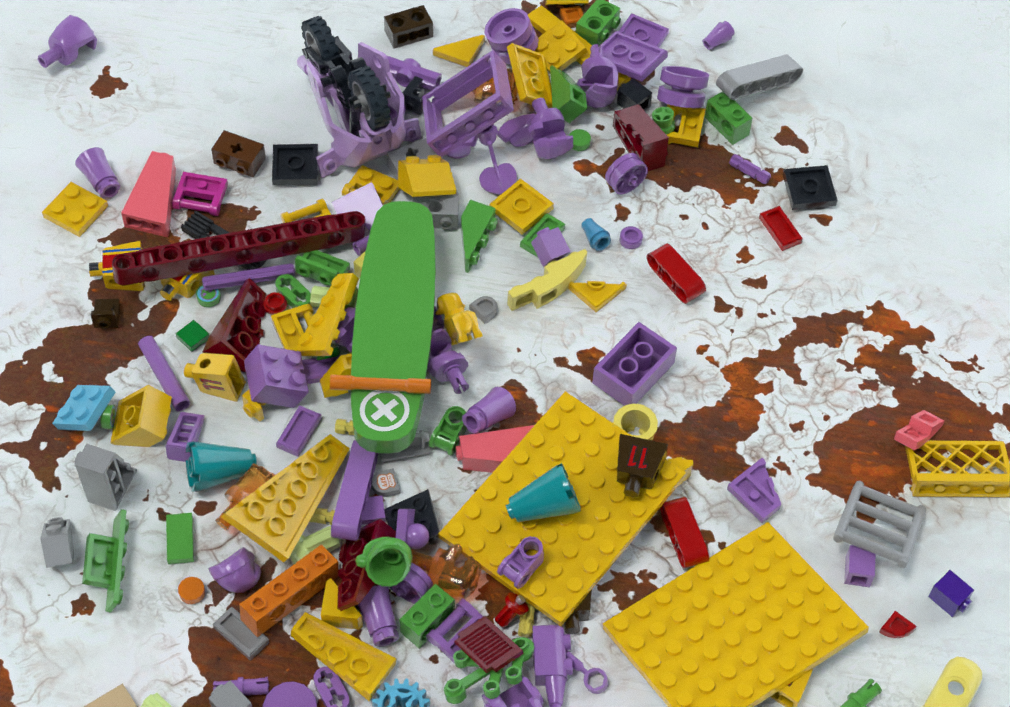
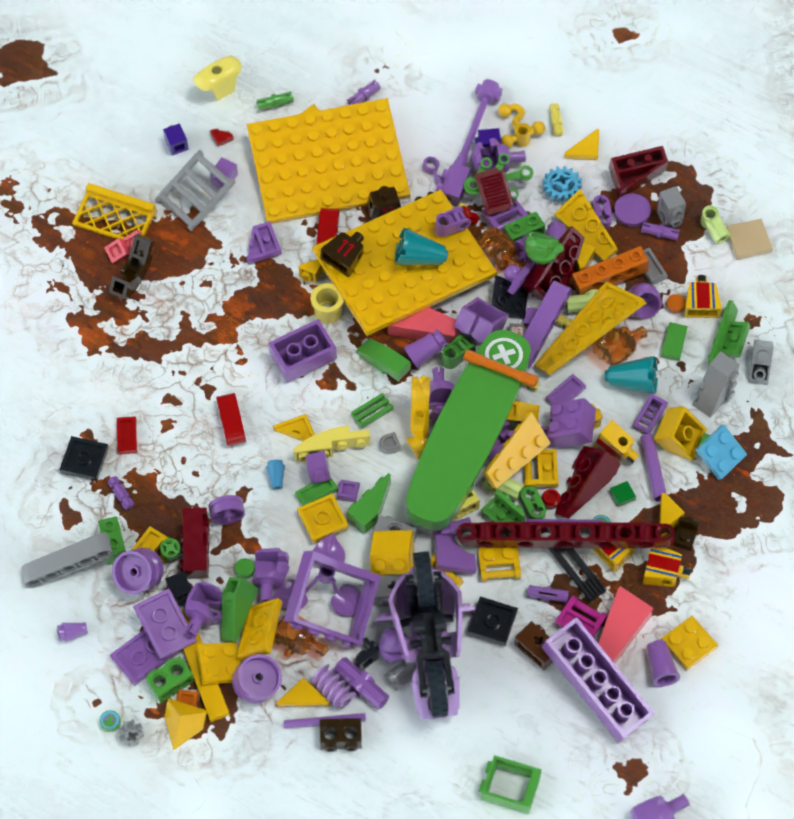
camera: 155 degrees left, 5 degrees up
medium lavender tile [619,226,643,249] -> none
none -> dark brown arch [108,234,154,299]
none -> medium lavender bar [284,713,366,728]
none -> lavender piece [312,664,356,709]
none -> medium lavender tile [337,480,360,502]
none -> bright green tile [351,393,394,429]
none -> bright green slope [356,339,411,381]
none -> dark brown torso [366,186,401,221]
none -> medium lavender piece [454,297,509,344]
none -> bright green window [479,755,542,814]
none -> medium lavender pin [527,585,569,603]
none -> medium lavender brick [541,617,655,743]
none -> yellow slope [659,493,685,537]
none -> torso [684,275,722,318]

